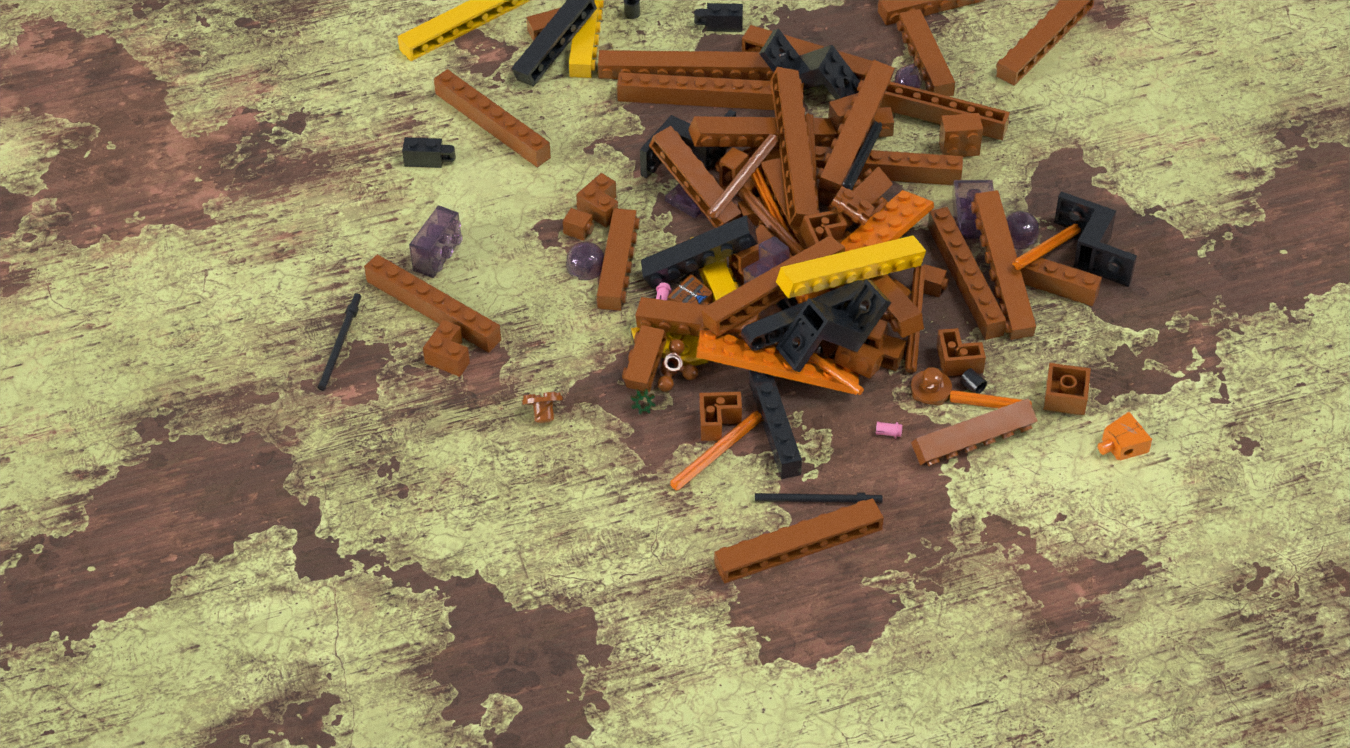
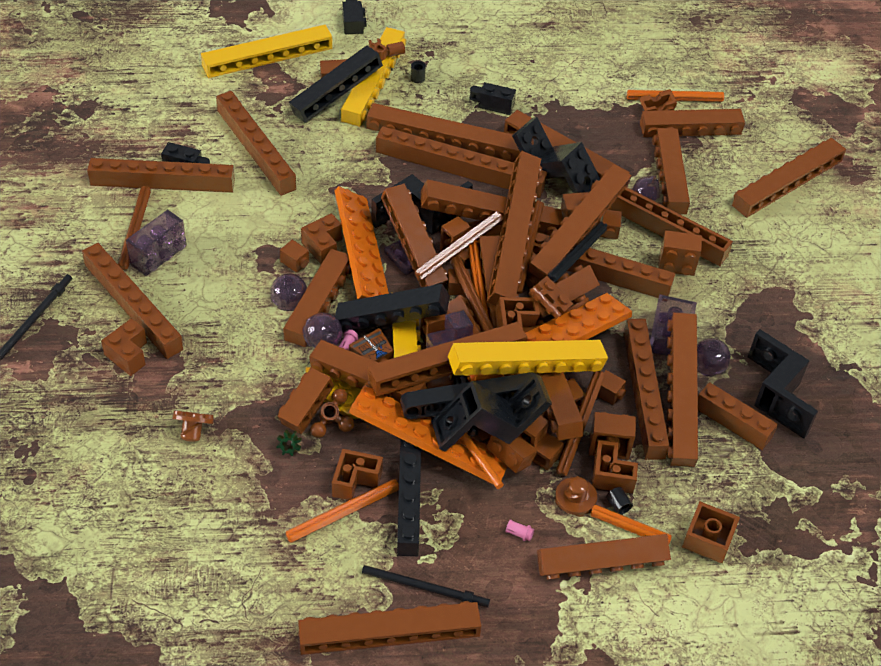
camera: 10 degrees right, 0 degrees up
orange axle [1012,224,1081,270] -> none
orange torso [1097,412,1152,461] -> none
none -> dark orange brick [87,158,235,193]
none -> dark orange axle [118,186,151,270]
none -> cylinder [303,312,343,348]
none -> orange plate [334,186,389,299]
none -> dark orange brick [589,412,636,460]

